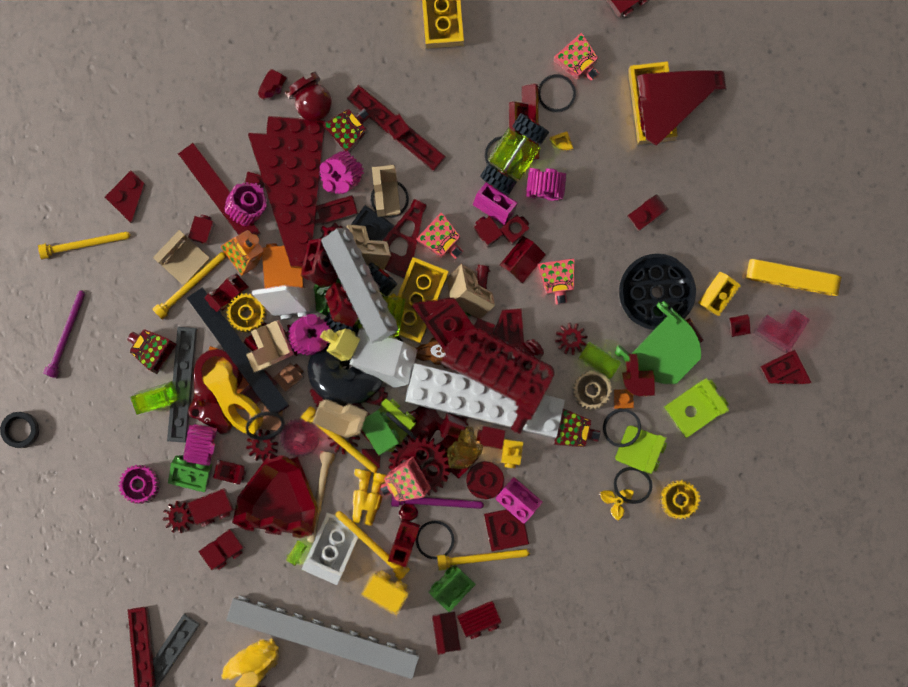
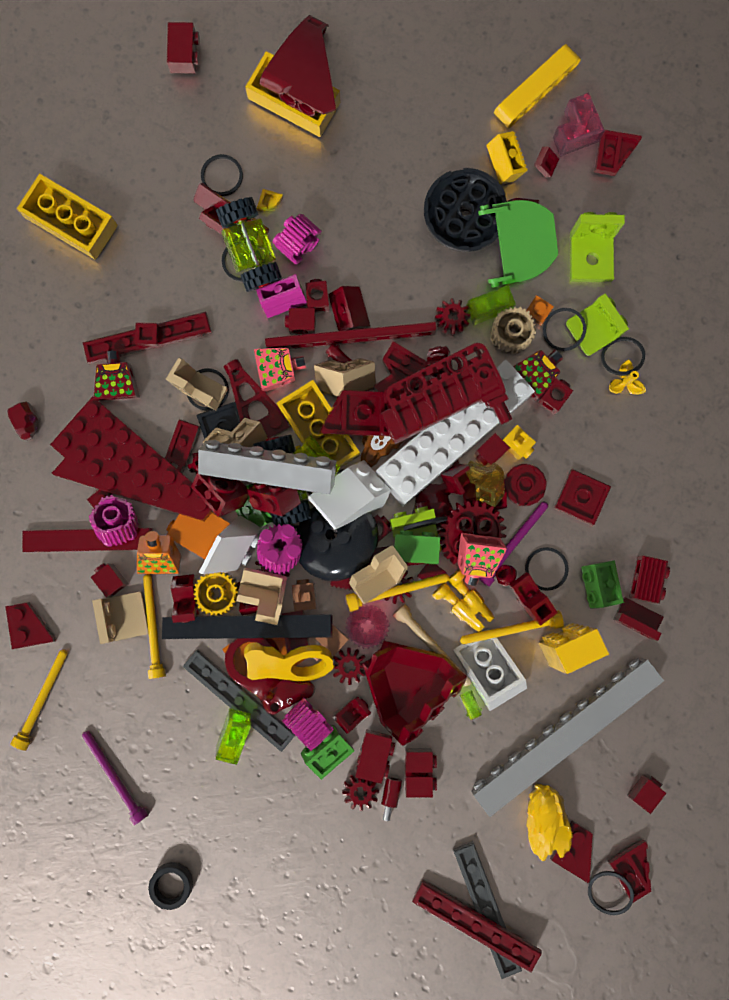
camera: 60 degrees left, 0 degrees up
dark pink brick [118,465,160,504] -> none
dark red torso [127,329,176,374] -> none
black piece [245,412,285,440] -> none
dark red tile [285,72,332,121] -> none
dark pink brick [320,151,364,194] -> none
light yellow brick [320,329,360,361] -> none
yellow piece [437,549,530,571] -> none
dark pink bracket [495,477,543,524] -> none
torso [537,258,574,305] -> none
coral torso [554,33,600,81] -> none
dark red brick [622,354,655,396] -> none
dark red brick [627,194,669,232] -> none
yellow brick [659,480,701,519] -> none
none -> dark red tile [265,322,436,349]
none -> dark red piece [381,777,402,821]
none -> dark red brick [538,378,574,415]

